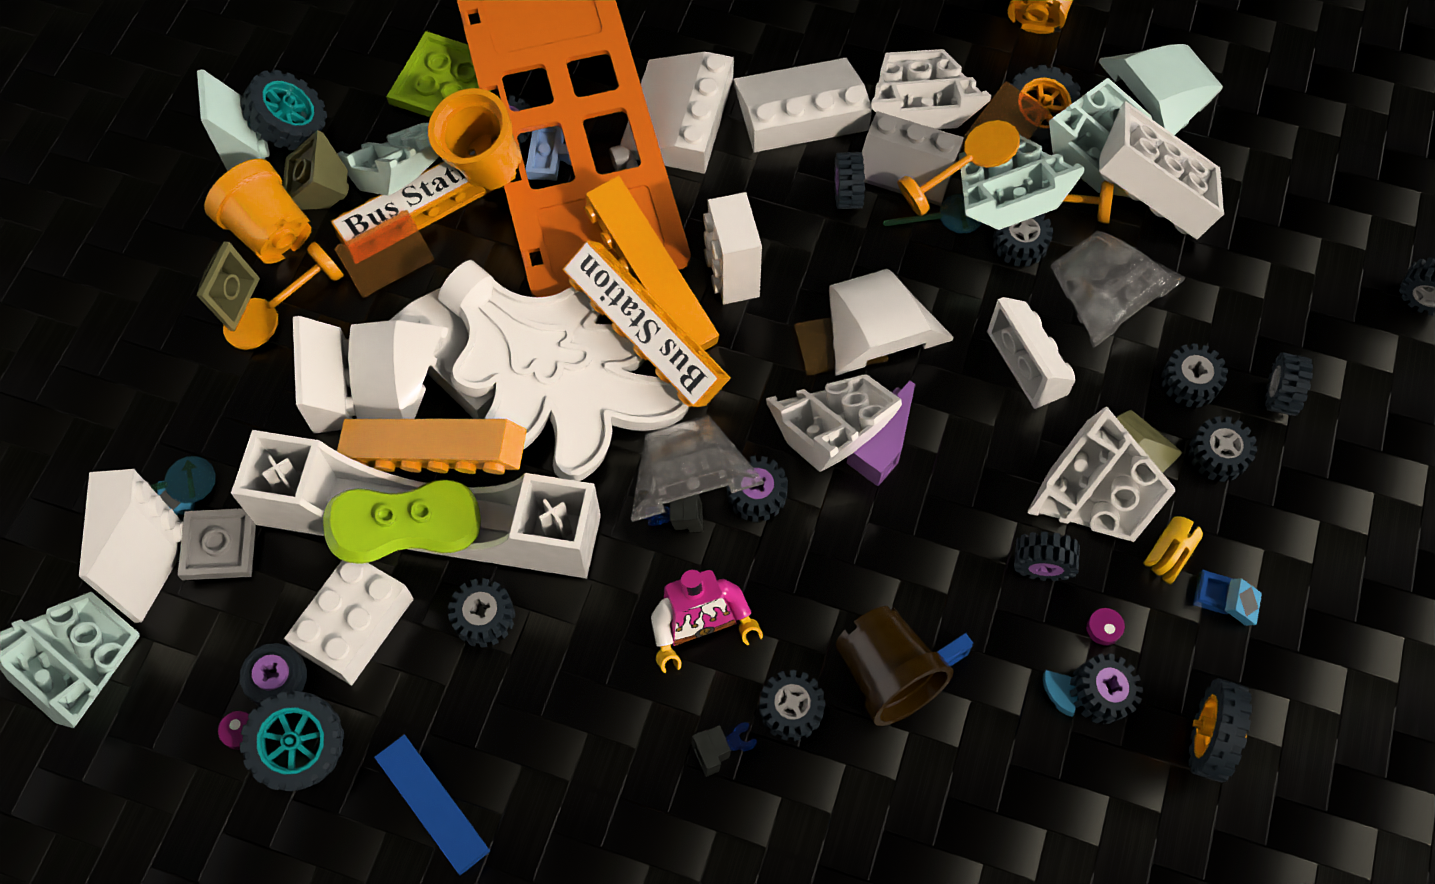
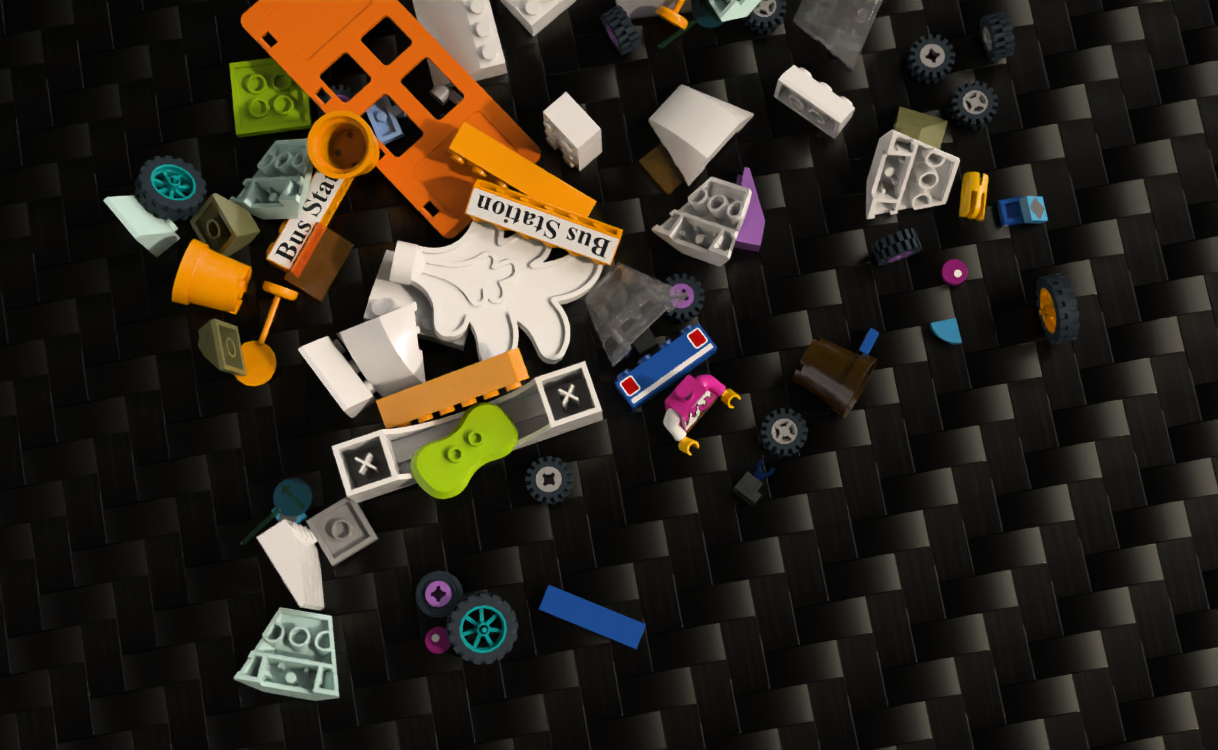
camera: 25 degrees left, 15 degrees up
white brick [284,560,414,686] -> none
black wheel [1070,653,1143,724] -> none
none -> blue brick [615,323,717,411]

